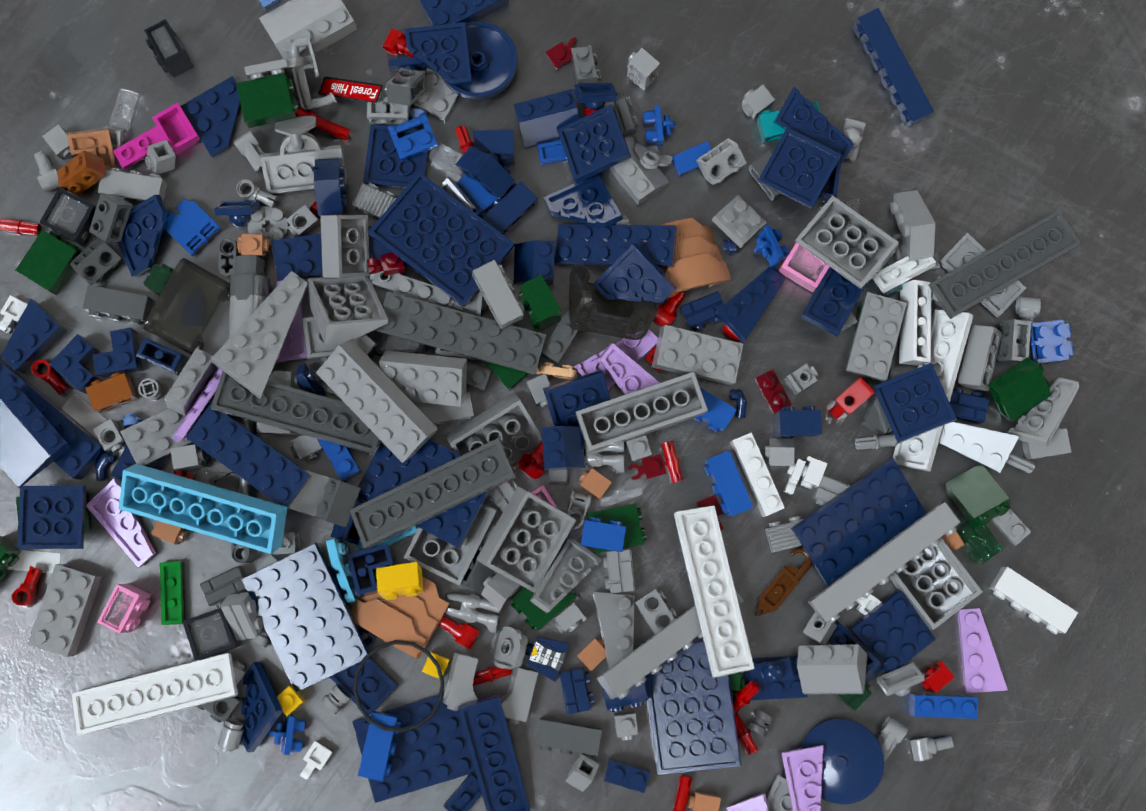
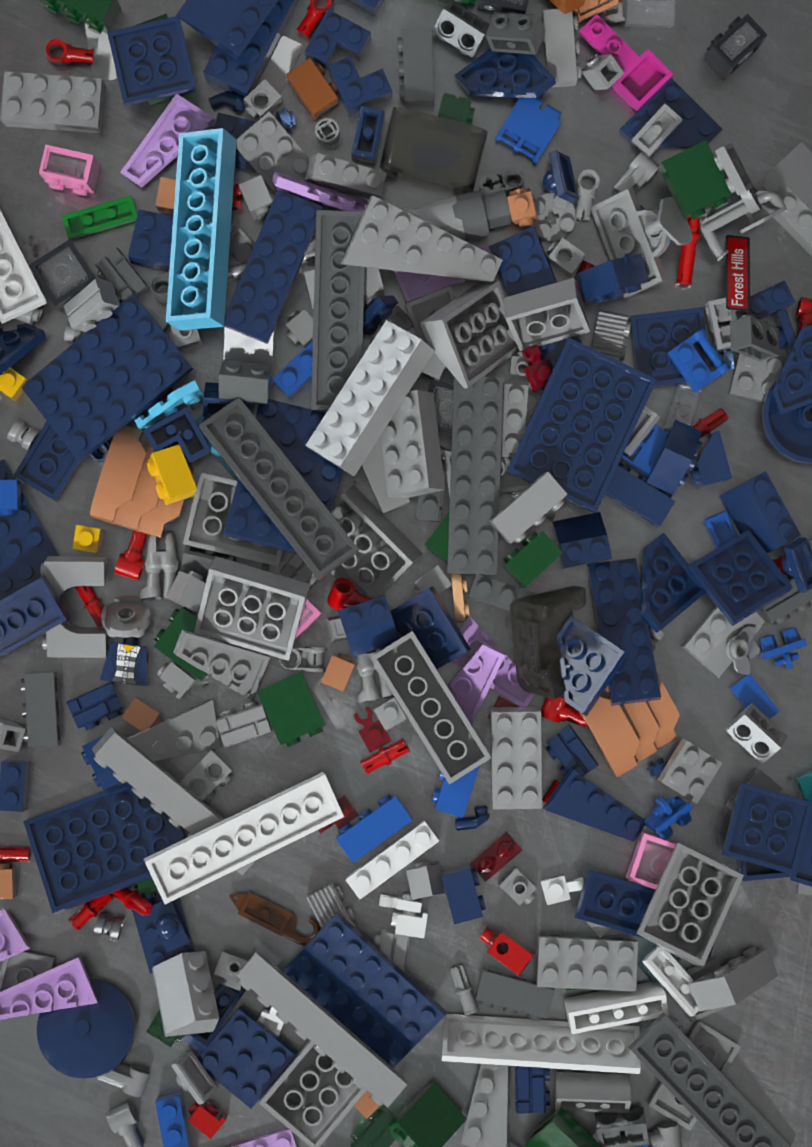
camera: 80 degrees right, 5 degrees up
black piece [353,640,445,732] -> none
blue brick [580,517,626,552] -> none
light grey brick [614,711,638,740] -> none
dark blue plate [873,363,957,444] -> none
none -> dark blue brick [128,209,173,271]
none -> white plate [541,875,584,905]
none -> light grey plate [632,104,683,158]
none -> dark blue brick [739,280,795,320]

